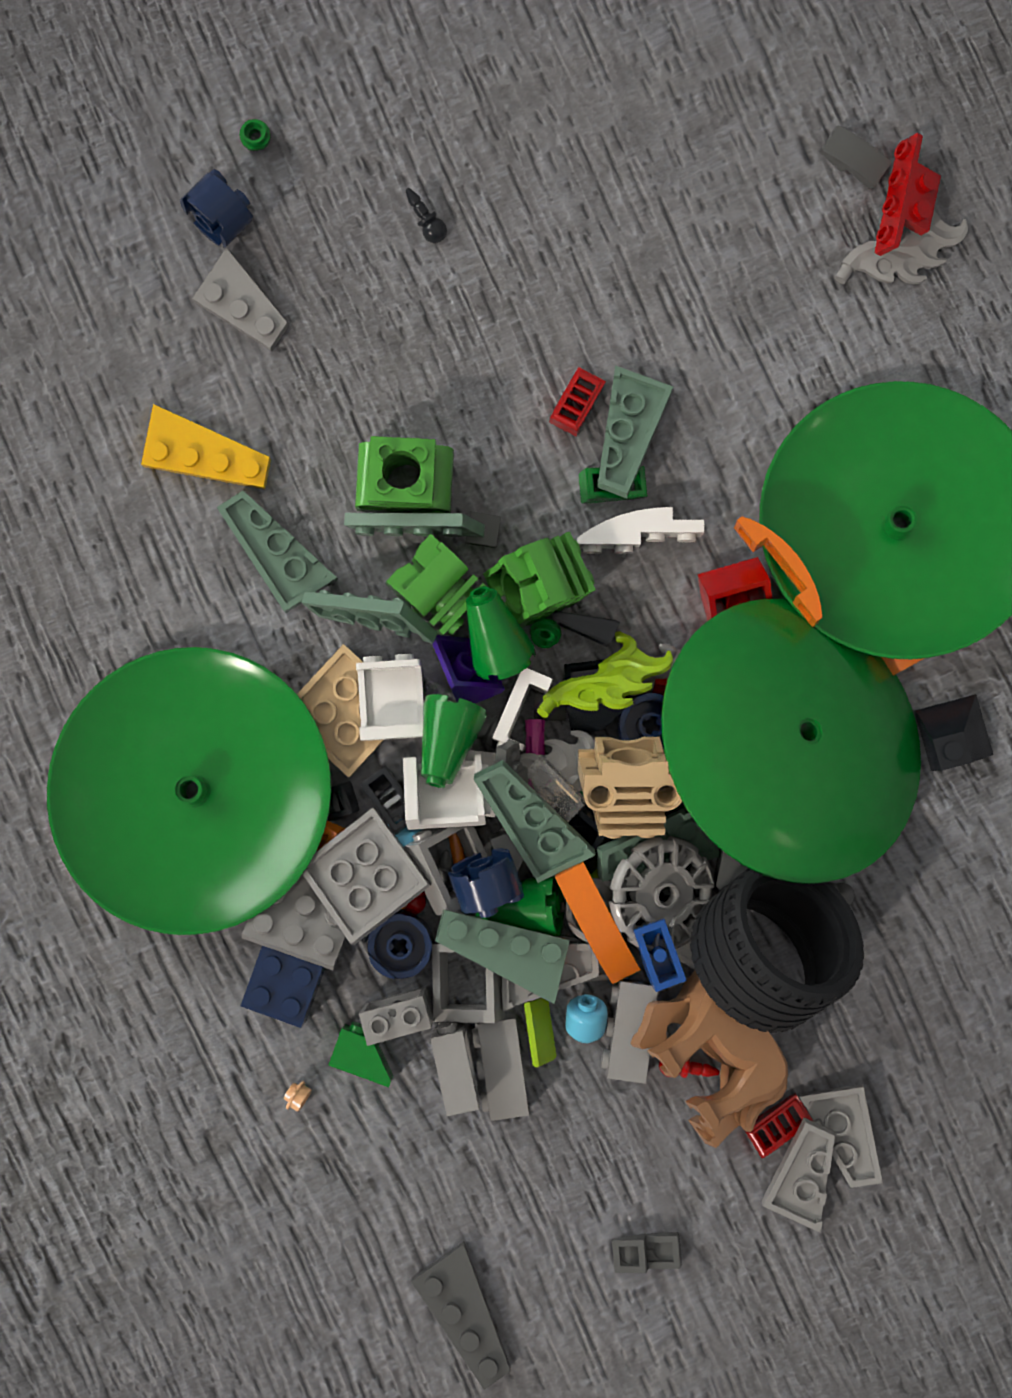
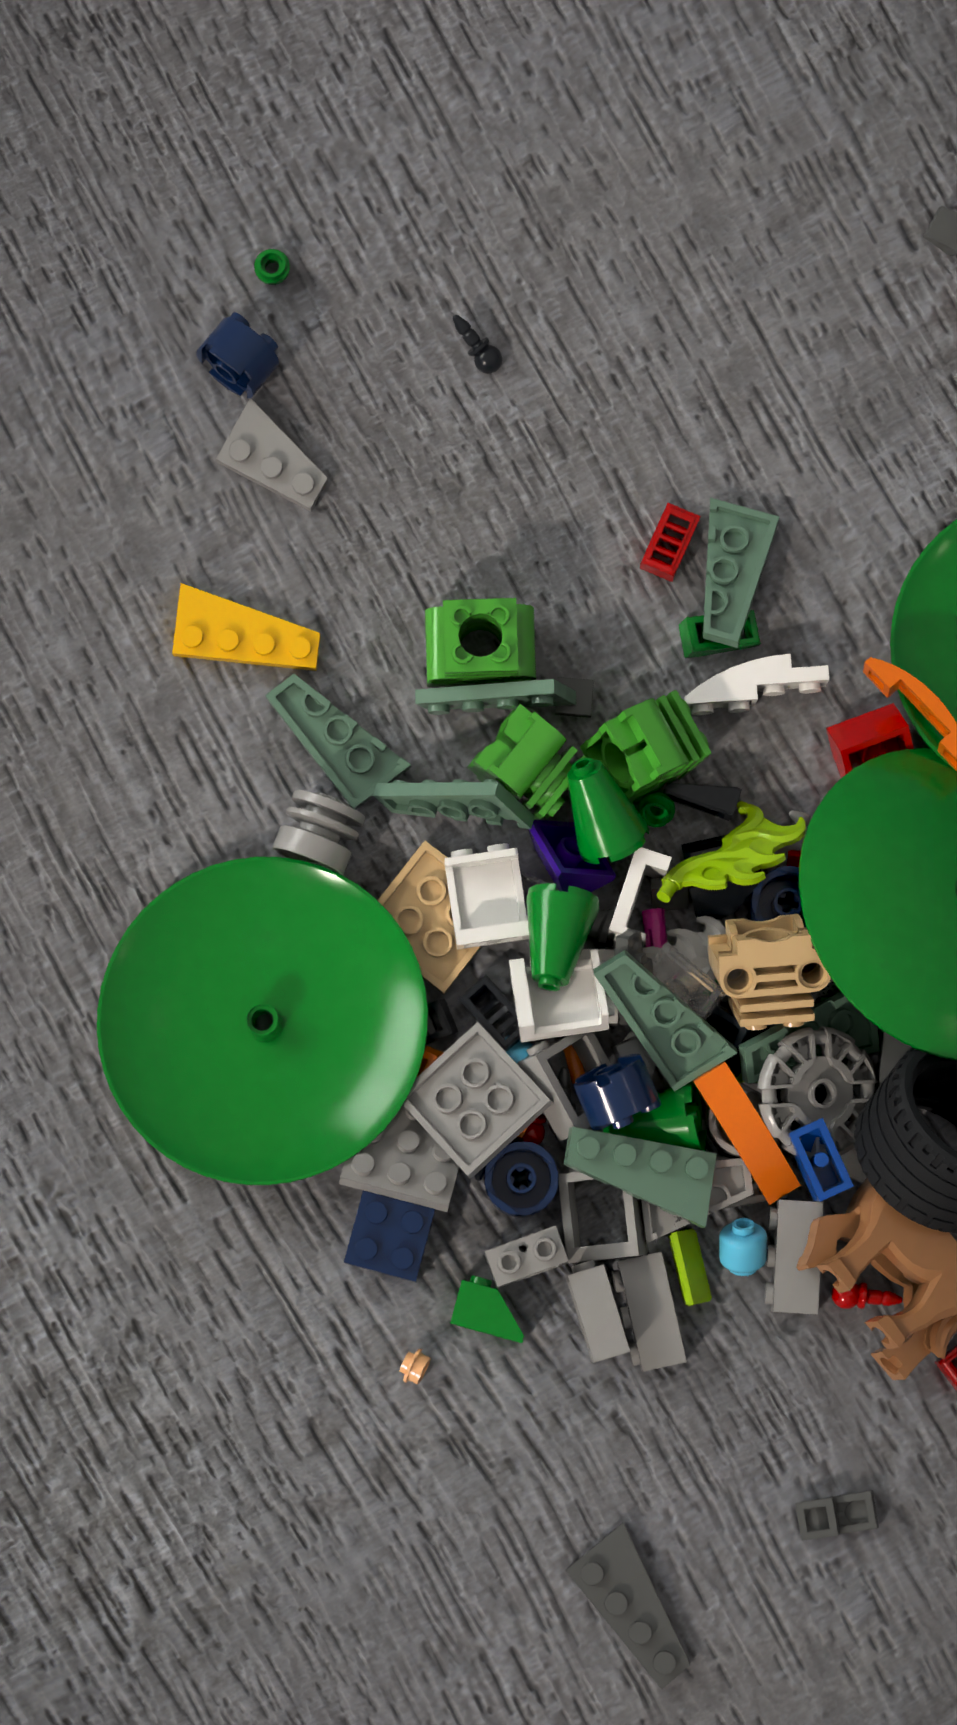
camera: 10 degrees left, 5 degrees down
none -> light grey wheel [272,790,366,876]

